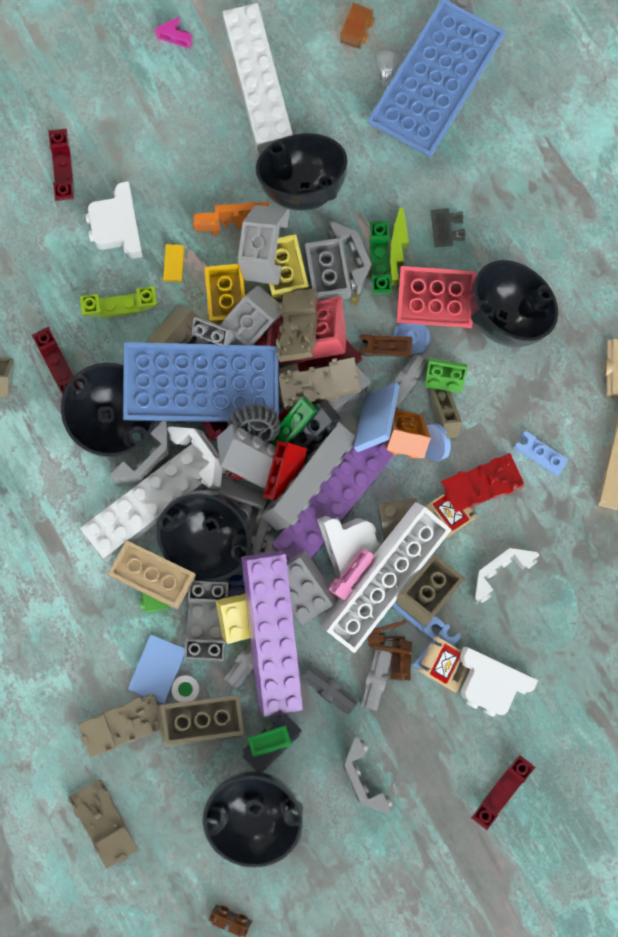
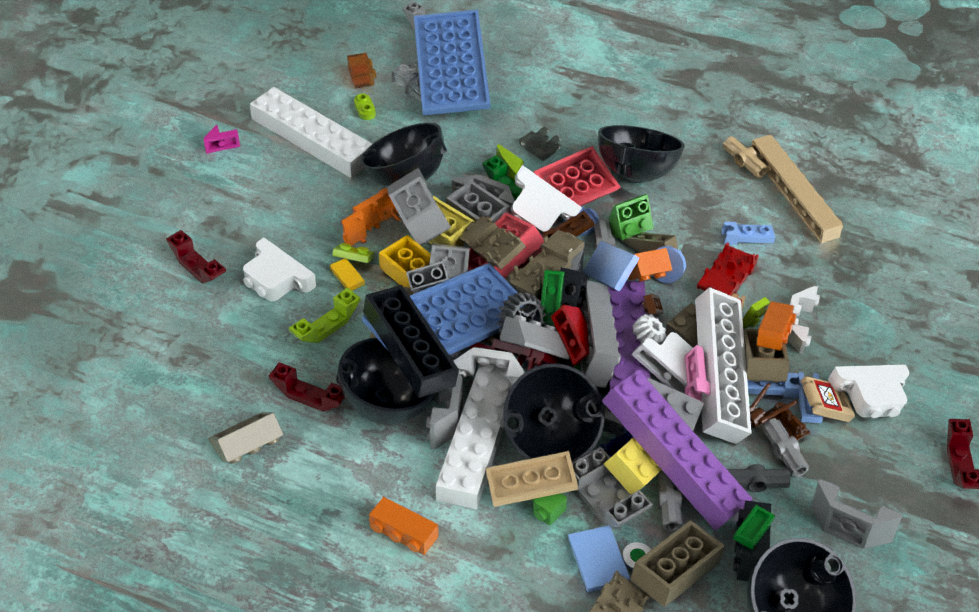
camera: 35 degrees left, 30 degrees down
none -> lime plate [333,243,374,263]
none -> lime plate [354,93,376,120]
none -> black brick [363,285,459,398]
none -> orange brick [369,496,438,555]
none -> white brick [510,165,582,235]
none -> white gear [632,314,666,345]
none -> reddish brown plate [642,294,664,316]
none -> lime plate [742,297,770,329]
none -> orange brick [757,301,796,350]

